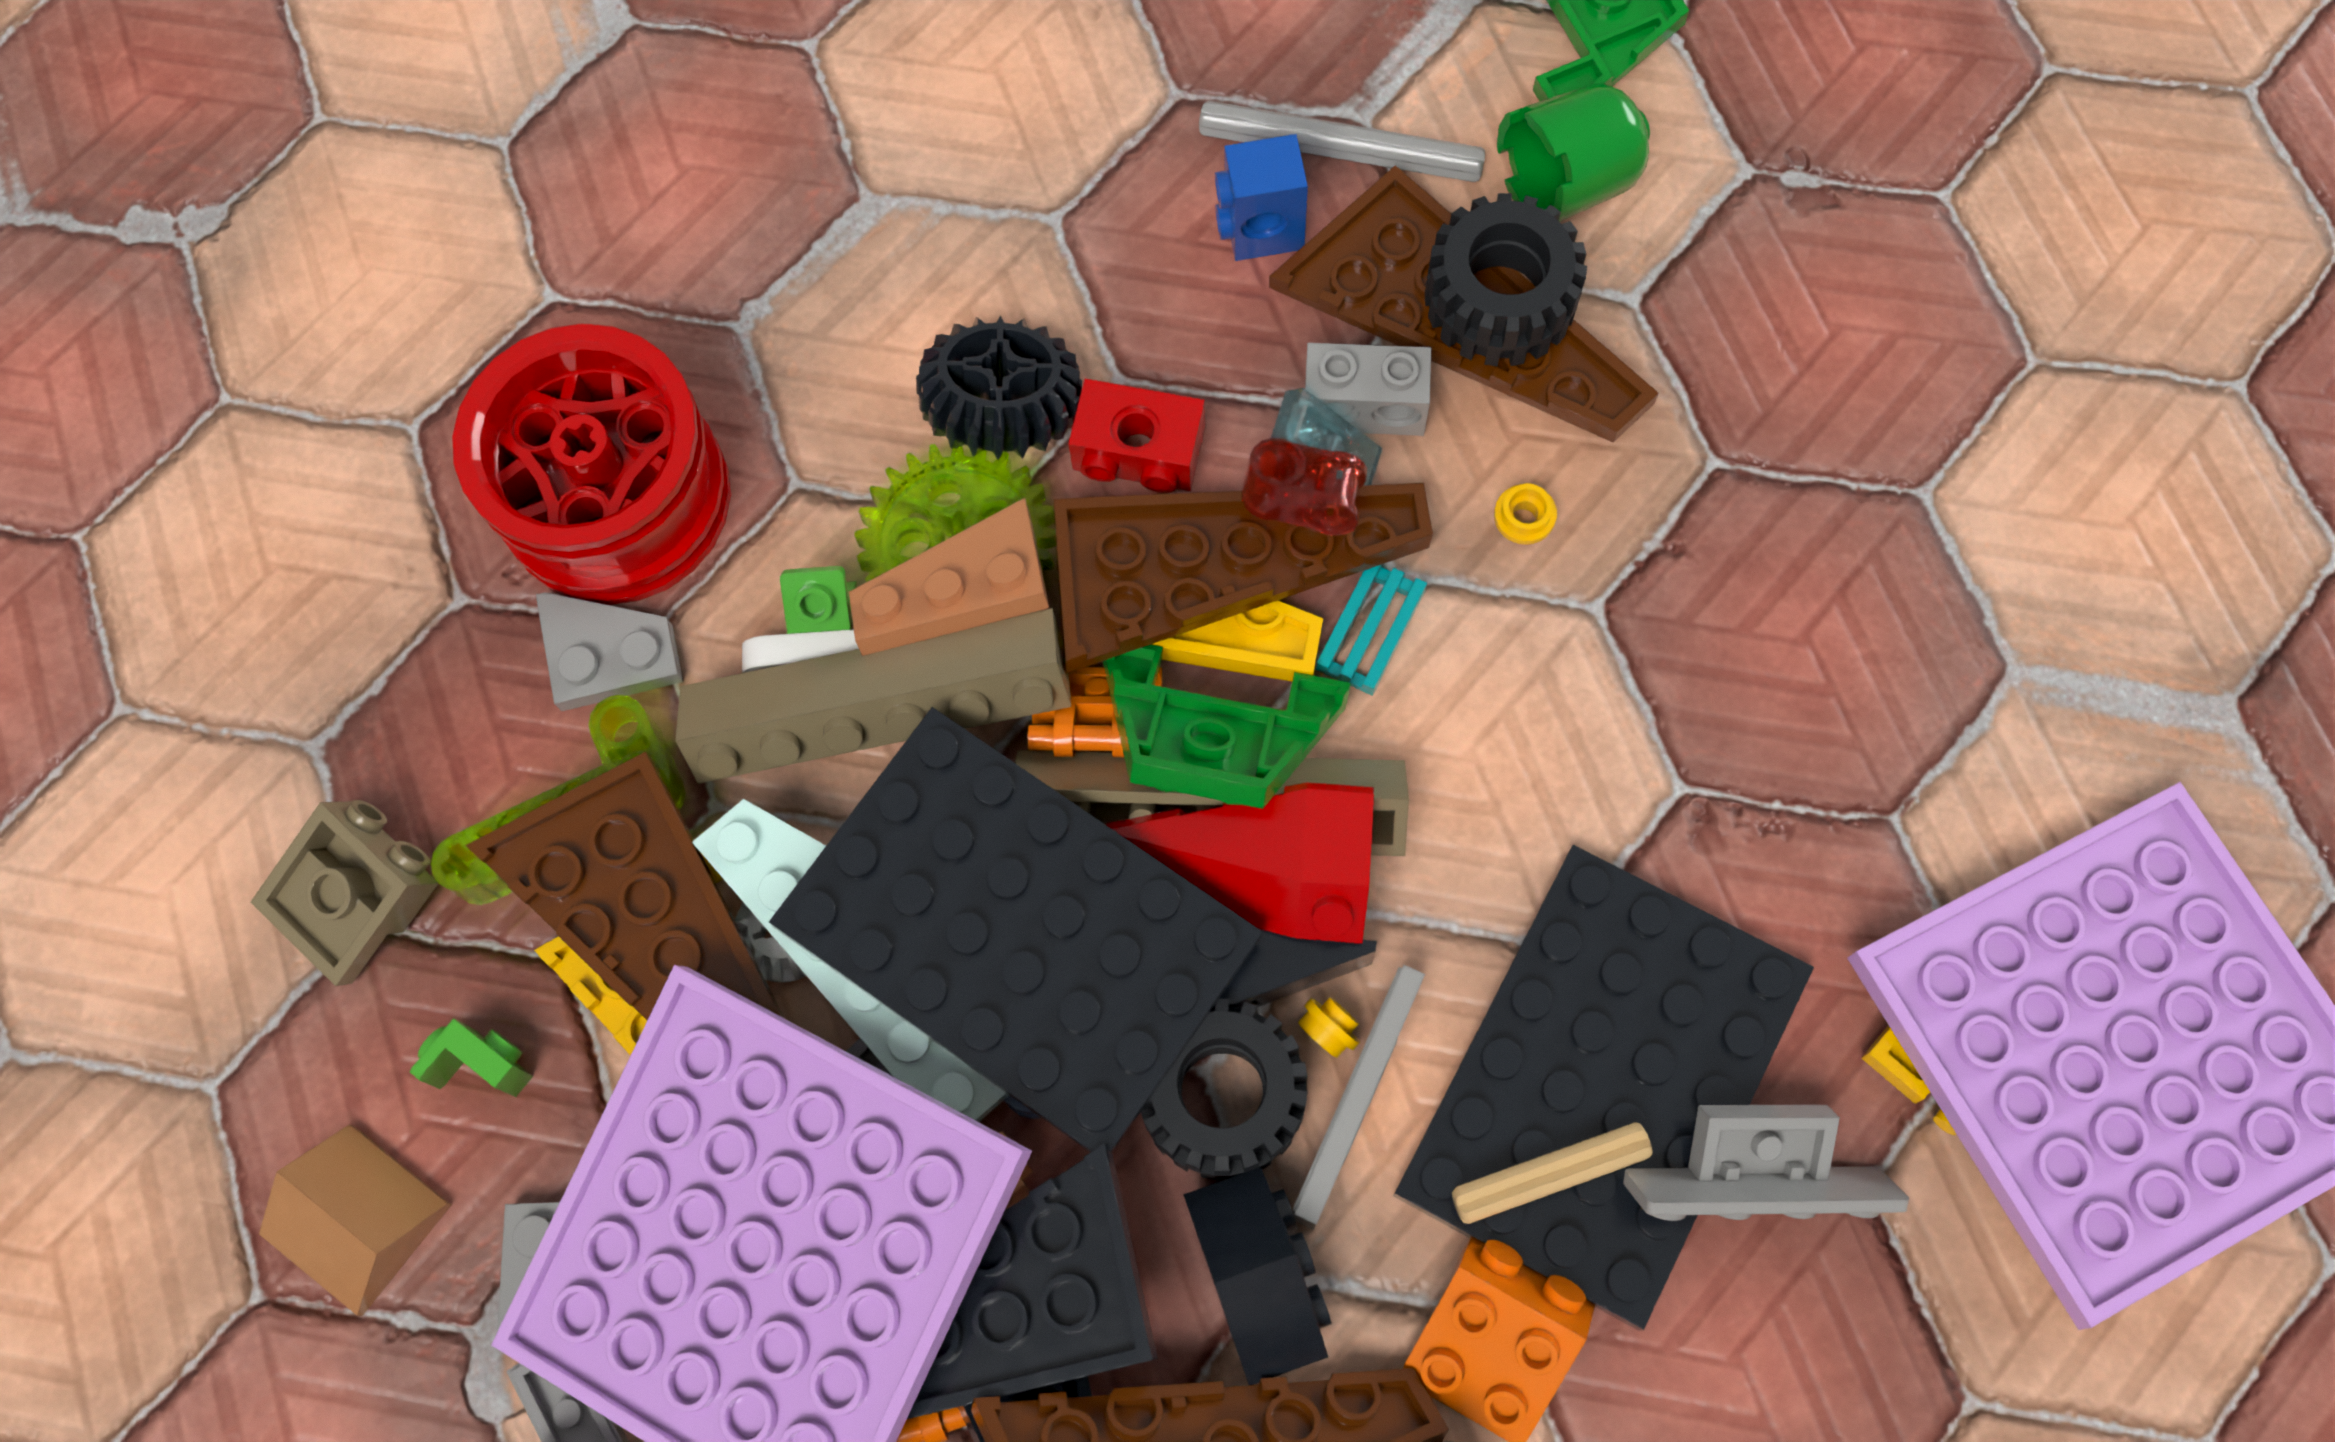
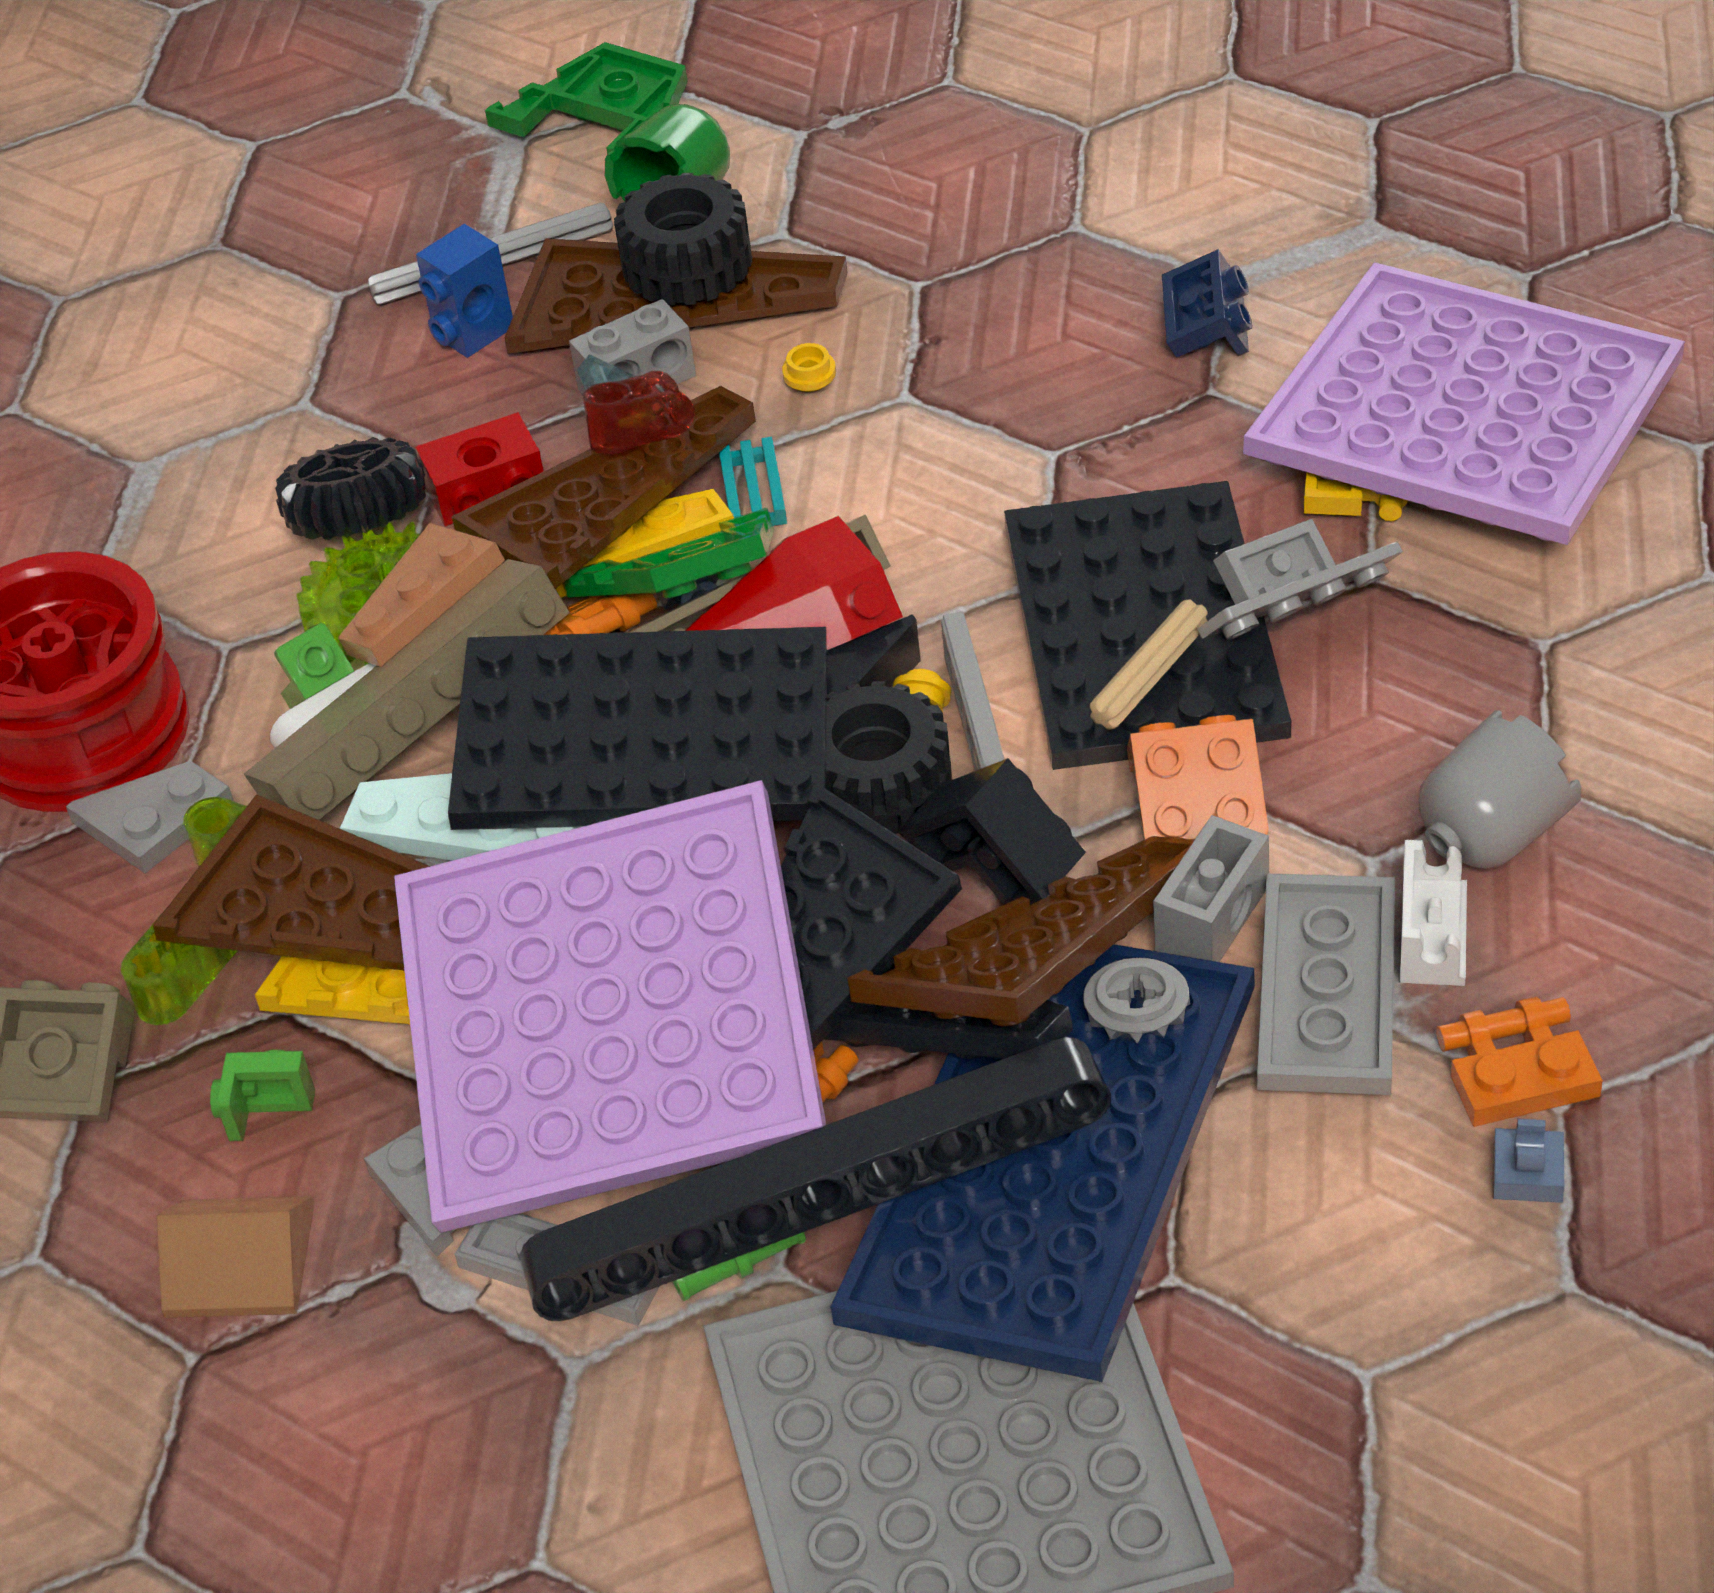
camera: 35 degrees left, 25 degrees down
none -> dark blue bracket [1162,249,1253,358]

